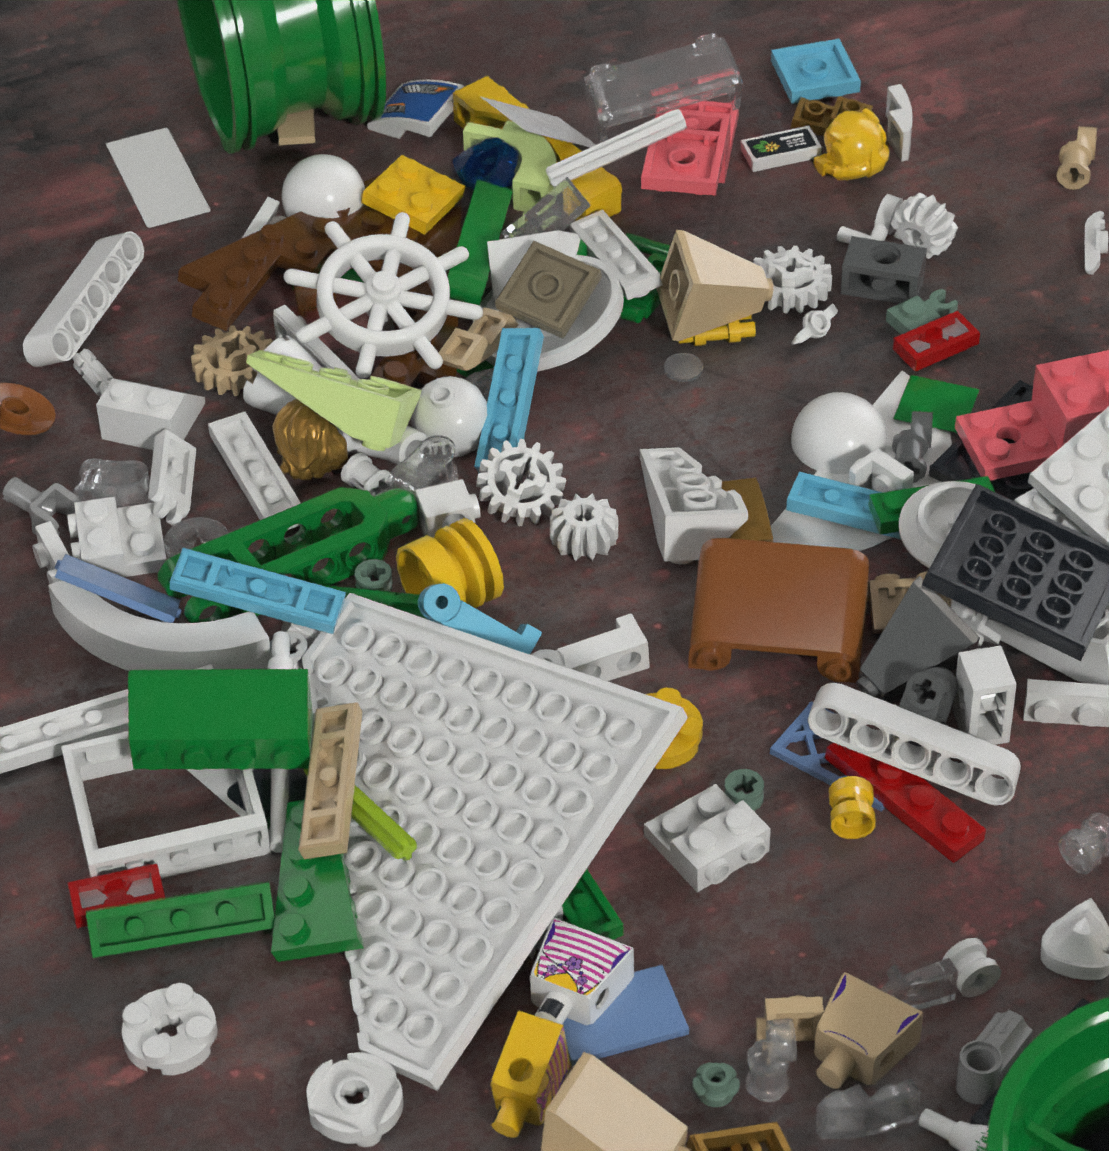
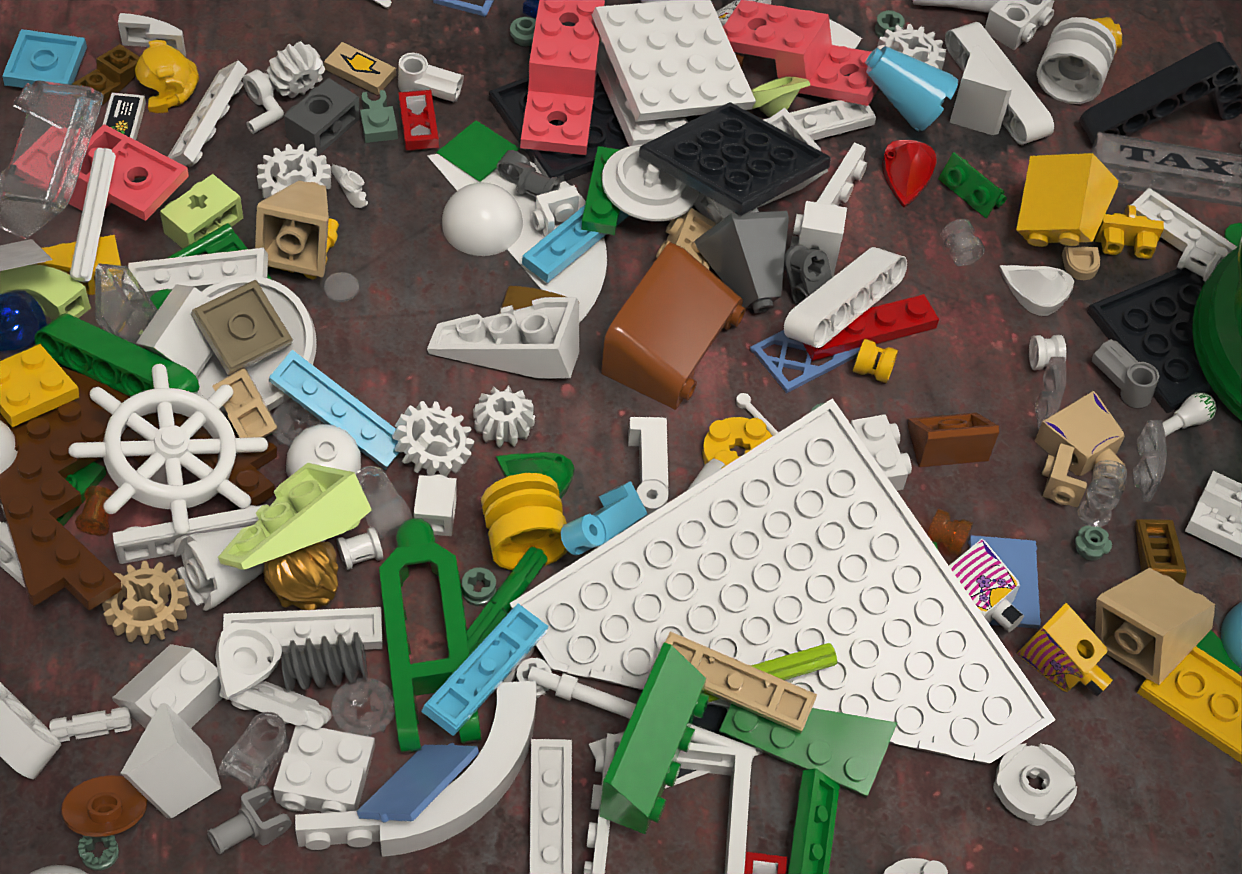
camera: 75 degrees left, 10 degrees up
none -> white slope [121,703,221,818]
none -> yellowish green brick [160,174,243,248]
none -> white plate [168,61,248,167]
none -> white piece [215,622,282,700]
none -> dark grey piece [281,632,368,692]
none -> tan tile [324,42,396,95]
none -> white piece [398,53,464,102]
none -> green piece [496,452,575,499]
none -> white hinge [736,393,779,436]
none -> dark orange slope [907,412,999,468]
none -> clear orange wheel [927,508,973,557]

